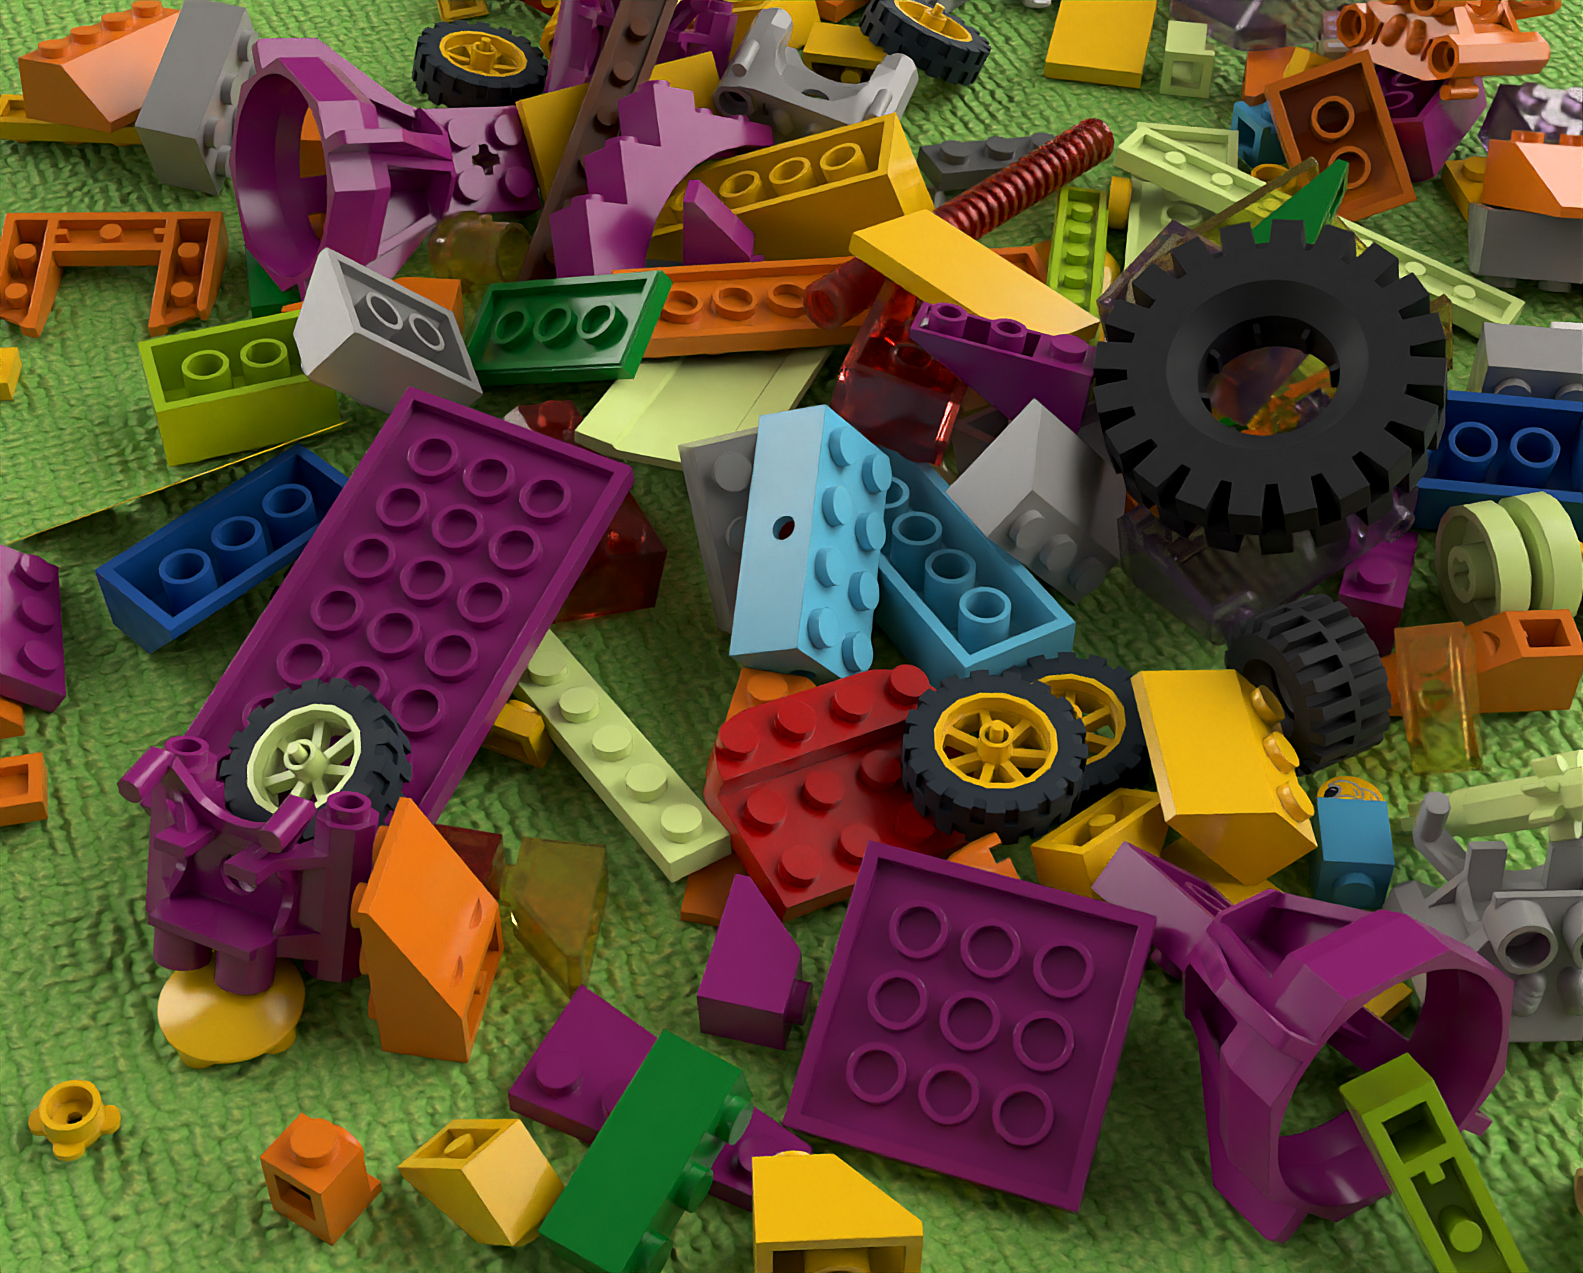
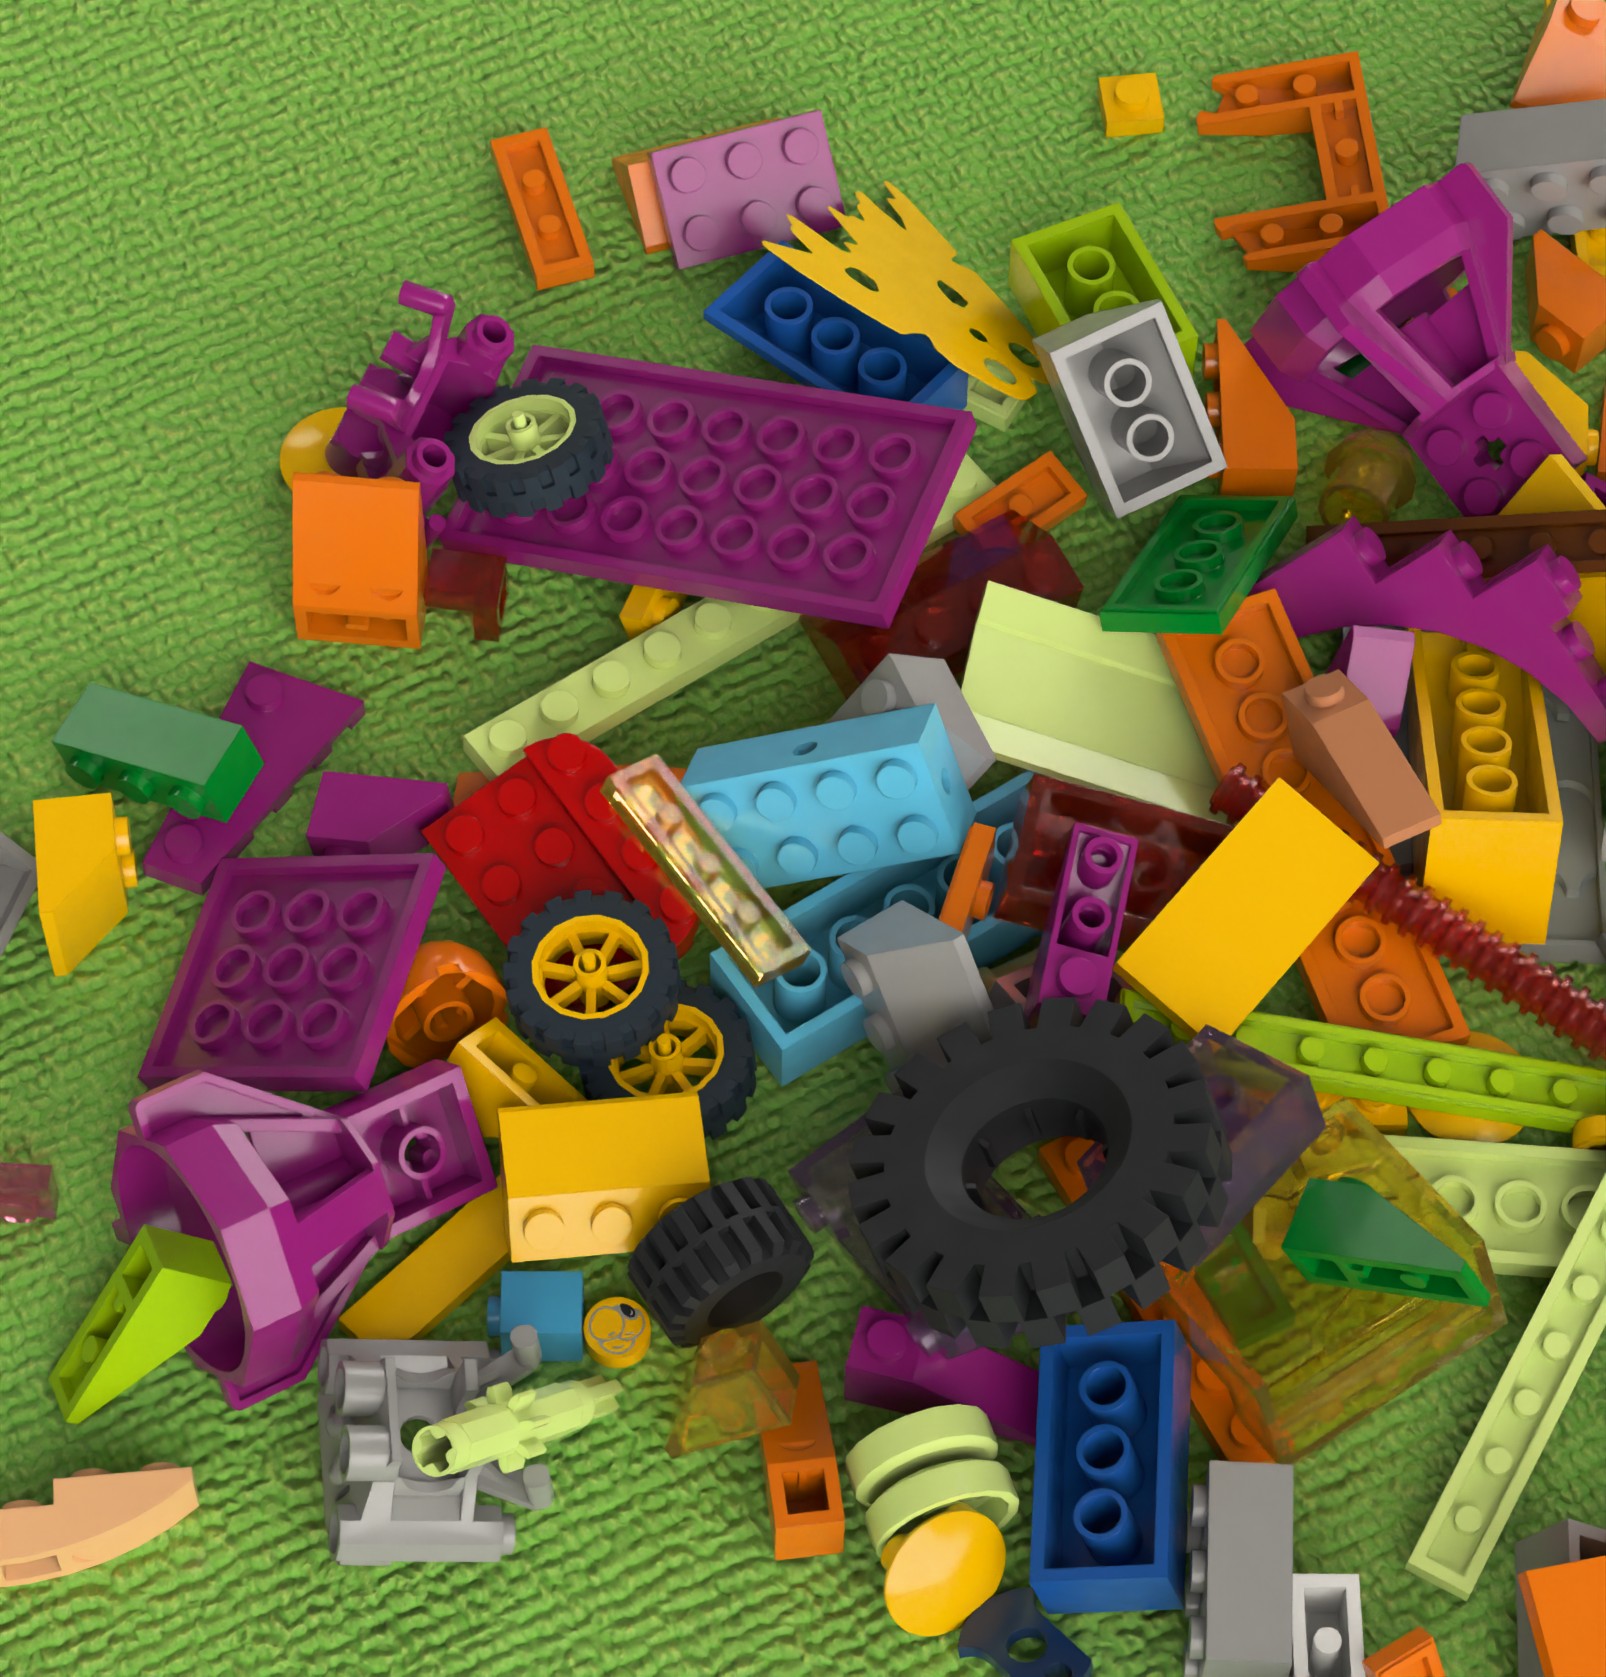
camera: 85 degrees right, 15 degrees up
yellow plate [28,1080,122,1161] -> none
orange brick [260,1112,382,1246] -> none
yellow slope [397,1119,565,1247] -> none
clear yellow slope [500,837,609,999] -> none
none -> clear yellow plate [600,754,812,988]
none -> orange plate [938,822,996,940]
none -> nougat slope [1282,669,1442,849]

